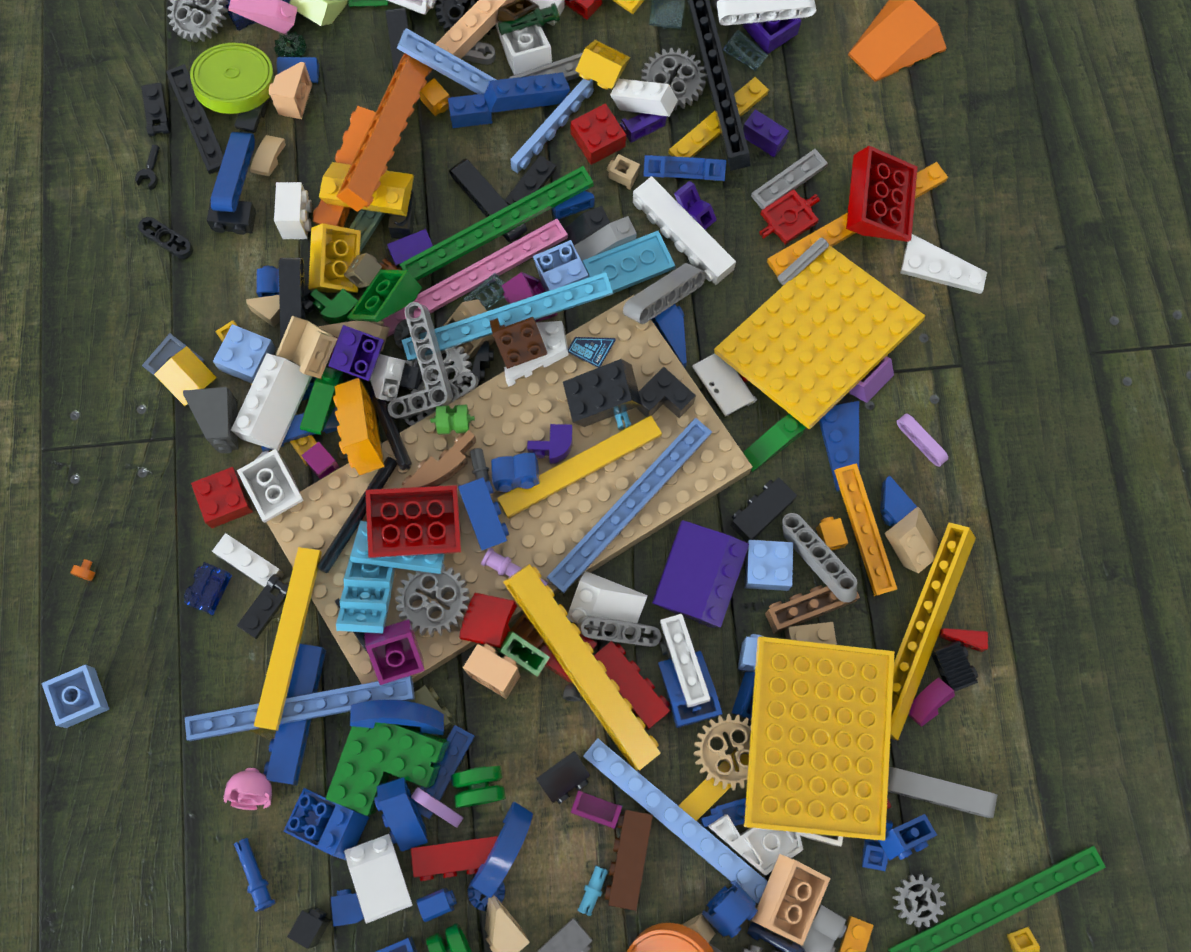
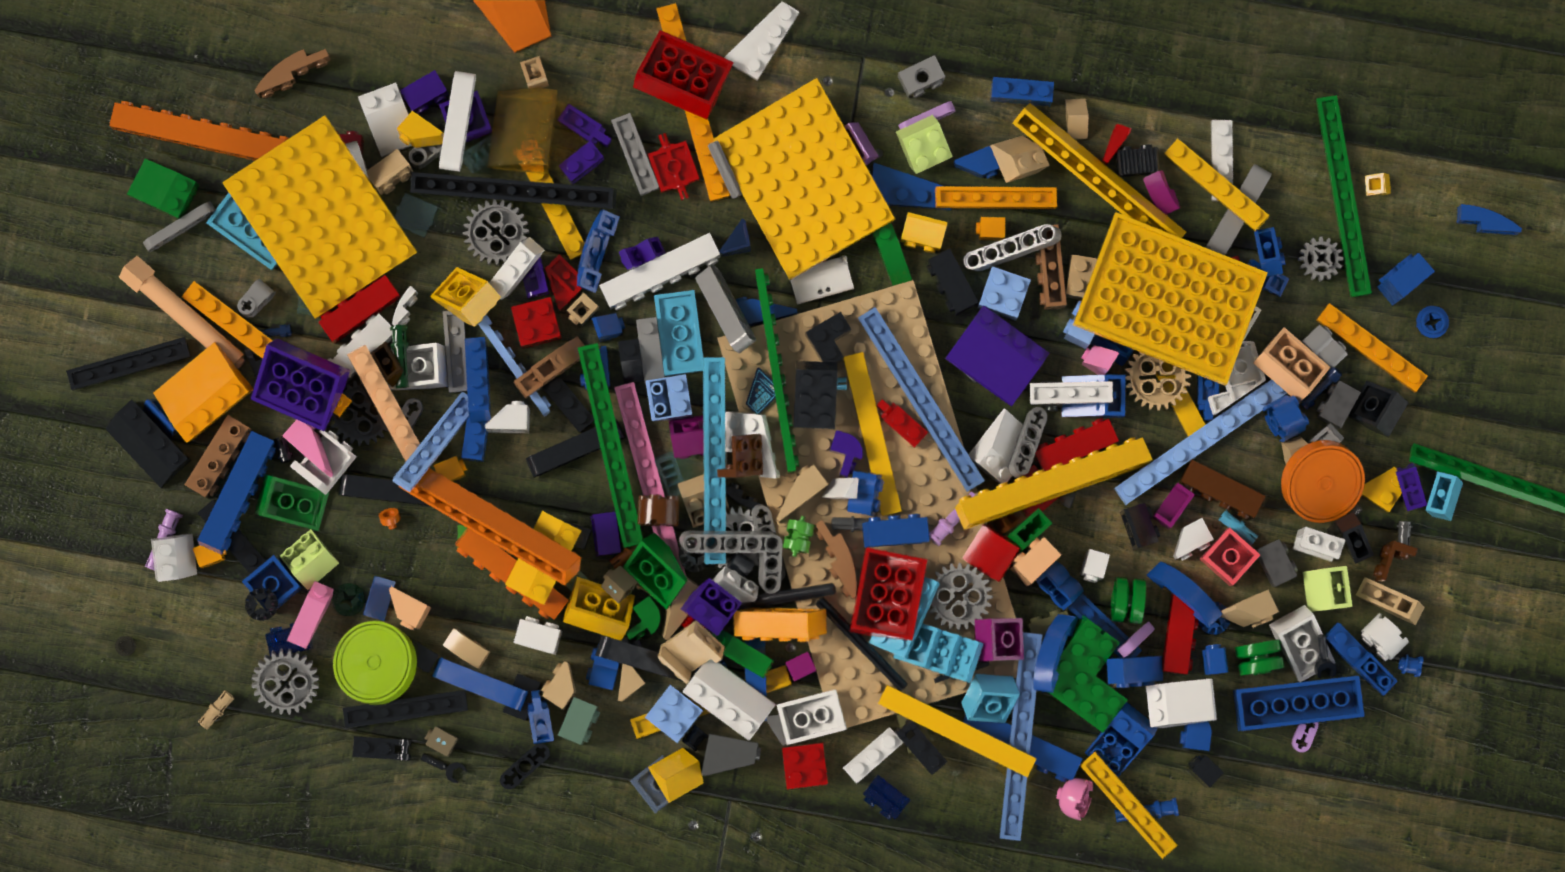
camera: 75 degrees left, 10 degrees up
none -> orange tile [379,508,401,529]
none -> white slope [392,286,418,326]
none -> dark tan brick [425,726,459,757]
none -> white slope [485,401,530,433]
none -> clear yellow slope [488,88,558,174]
none -> medium nougat slope [513,336,585,398]
none -> tan slope [520,56,549,92]
none -> blue hinge [527,690,554,744]
none -> tan slope [542,661,576,710]
none -> red wing [545,254,583,311]
none -> dark purple hinge [557,103,612,147]
none -> sand green brick [558,697,600,745]
none -> blue slope [592,313,626,343]
none -> reddish brown brick [637,495,679,526]
none -> black bush [682,724,708,752]
none -> dark blue slope [719,219,751,257]
none -> green plate [755,268,799,474]
none -> tan slope [776,465,829,522]
none -> white slope [822,478,858,499]
none -> red hinge [876,399,928,448]
none -> yellowish green brick [896,115,953,174]
none -> light grey brick [898,55,945,98]
none -> yellow slope [900,212,948,253]
none -> medium azure brick [961,674,1020,723]
none -> blue brick [990,77,1054,107]
none -> blue brick [1036,561,1084,610]
none -> tan slope [1065,99,1088,140]
none -> yellow tile [1079,752,1178,859]
none -> white brick [1080,549,1110,583]
none -> bright pink slope [1081,345,1119,375]
none -> yellow plate [1164,139,1269,232]
none -> white slope [1173,518,1214,561]
none -> coral brick [1200,527,1260,586]
none -> white plate [1211,120,1233,201]

